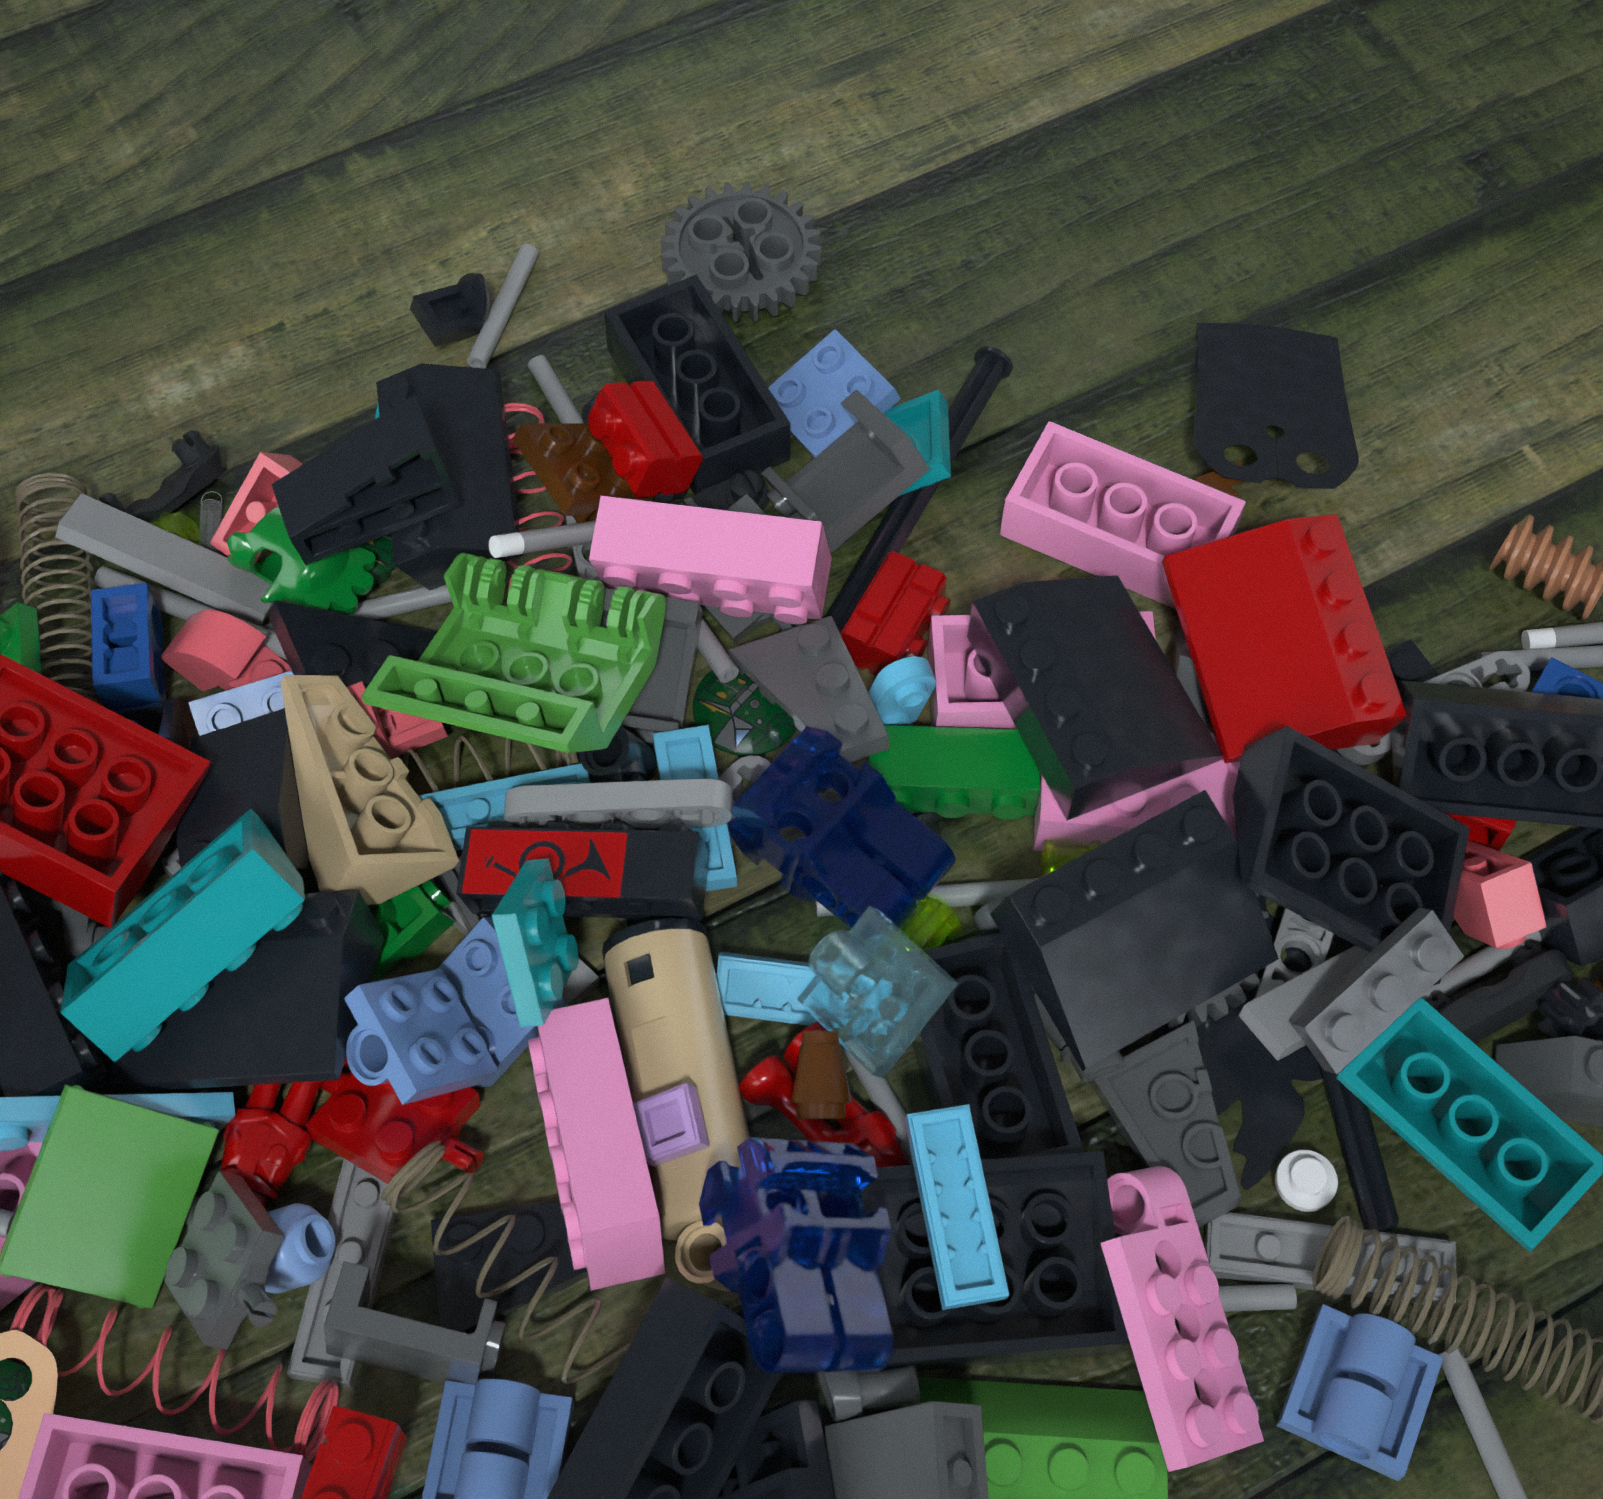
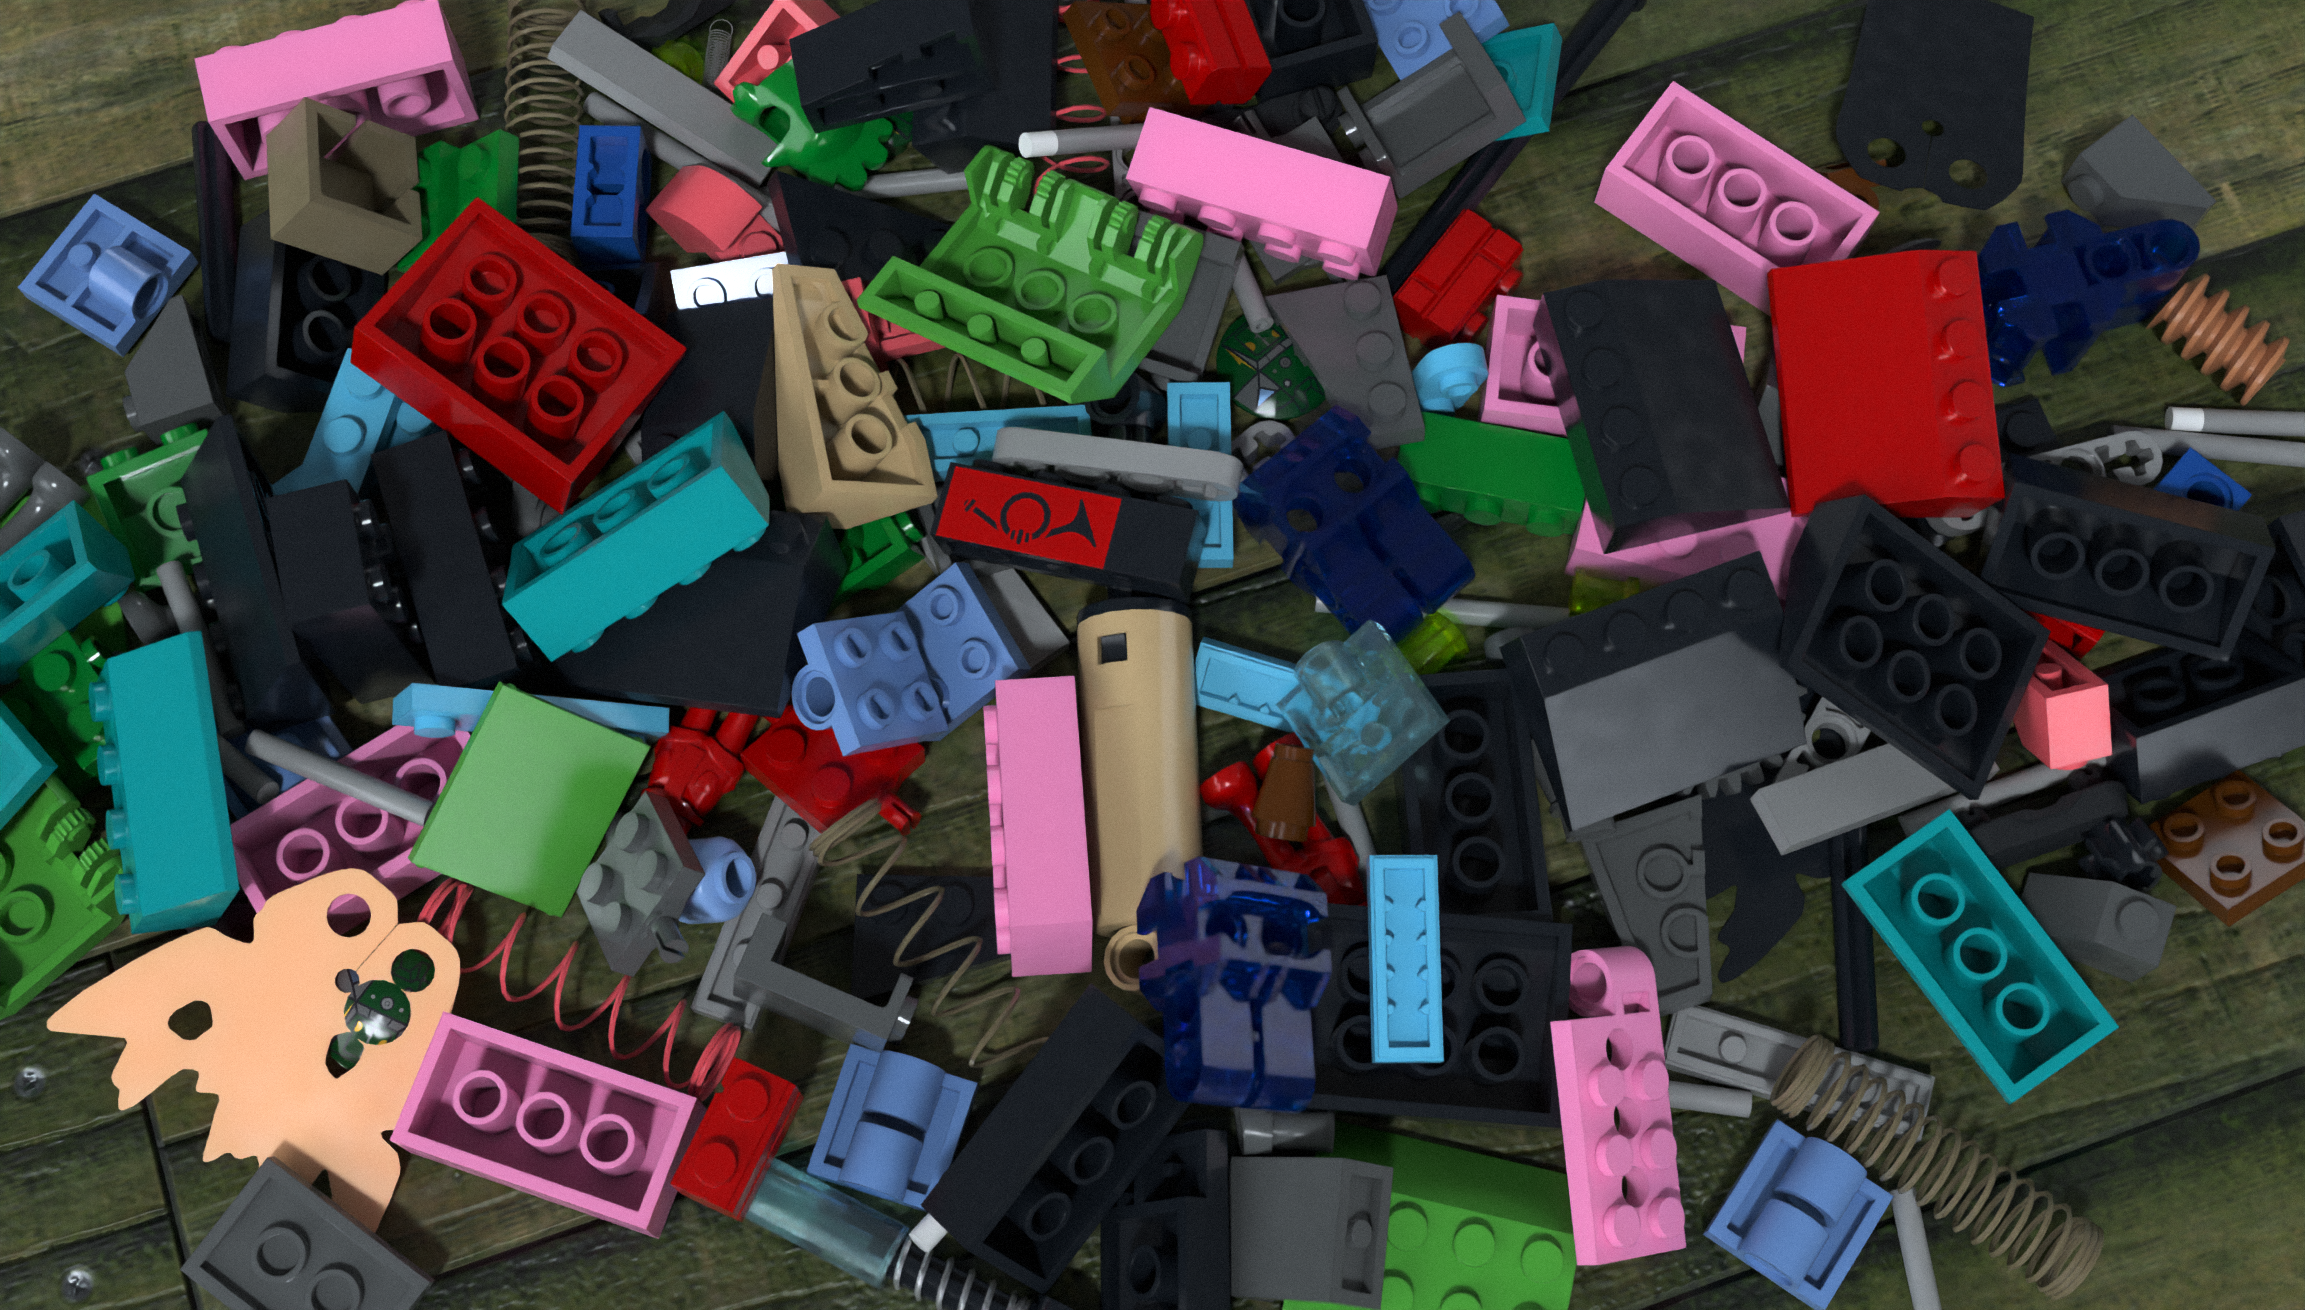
camera: 10 degrees right, 10 degrees up
teal plate [492,858,578,1027] -> none
lavender tile [633,1083,710,1167] -> none
white plate [1275,1150,1338,1212] -> none
flat silver plate [1292,908,1464,1074] -> none
none -> clear blue connector [1977,209,2200,388]
none -> dark grey slope [2061,114,2217,235]

